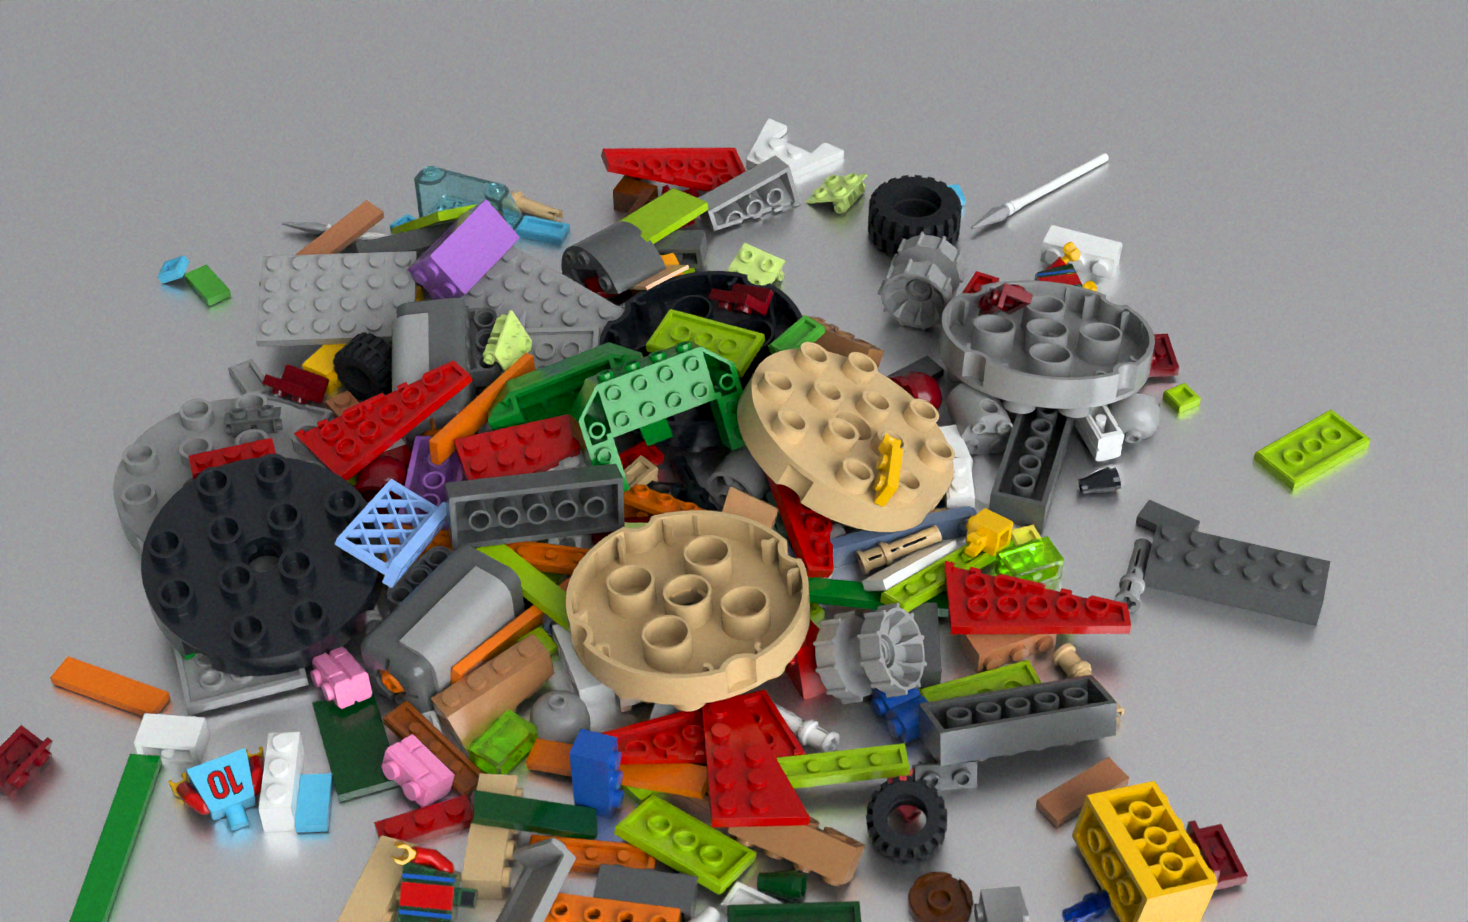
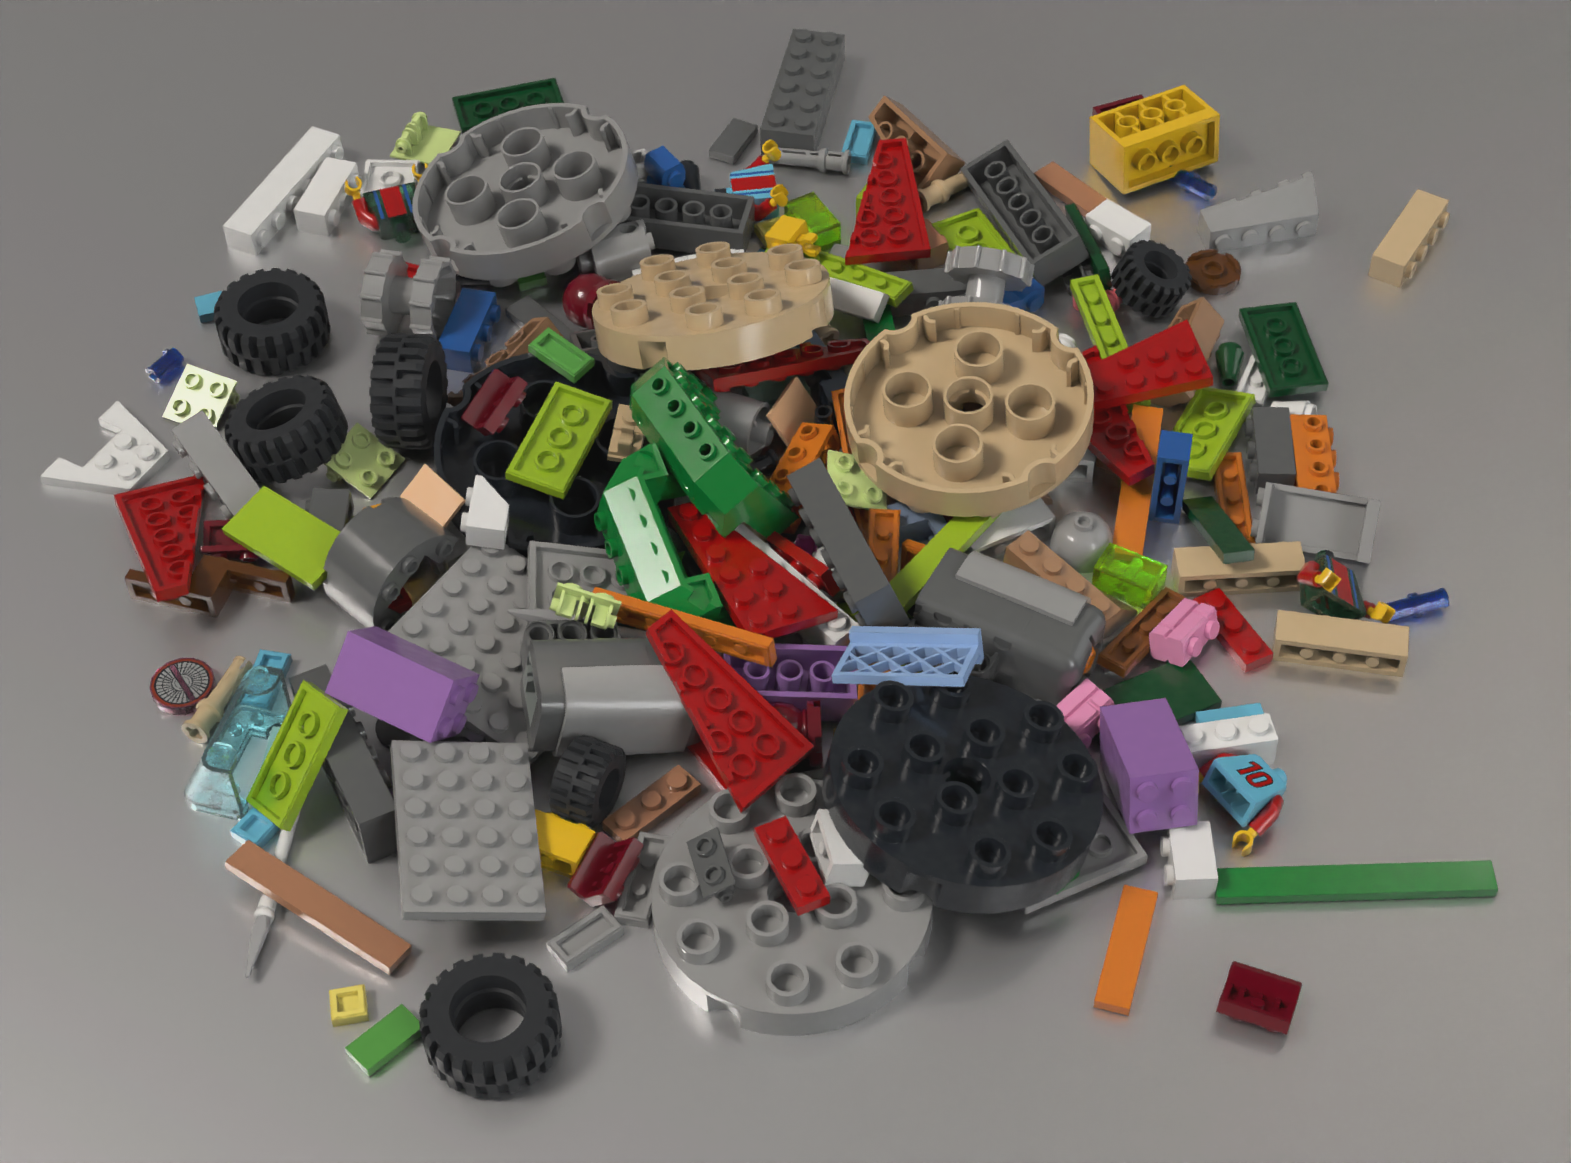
camera: 95 degrees left, 5 degrees up
medium azure tile [157,256,189,284] -> none
yellow hinge [873,433,903,507] -> none
white piece [971,153,1109,229] -> none
dark red bracket [978,283,1033,316] -> none
lime tile [1254,409,1371,490] -> none
none -> clear blue pin [146,348,184,383]
none -> tile [149,658,217,715]
none -> white brick [223,126,344,256]
none -> black tyre [224,375,348,484]
none -> light yellow tile [329,984,369,1027]
none -> white tile [360,160,421,204]
none -> black tyre [369,333,448,449]
none -> yellowish green hinge [390,111,461,165]
none -> black tyre [419,953,562,1098]
none -> blue brick [439,288,501,373]
none -> dark green tile [452,78,564,134]
none -> white slope [460,475,509,550]
none -> blue brick [644,146,685,188]
none -> torso [715,139,789,222]
none -> medium azure tile [842,120,877,165]
none -> medium nougat wedge [869,95,966,189]
none -> dark green tile [1065,203,1112,290]
none -> white brick [1085,199,1151,258]
none -> medium lavender brick [1100,698,1199,834]

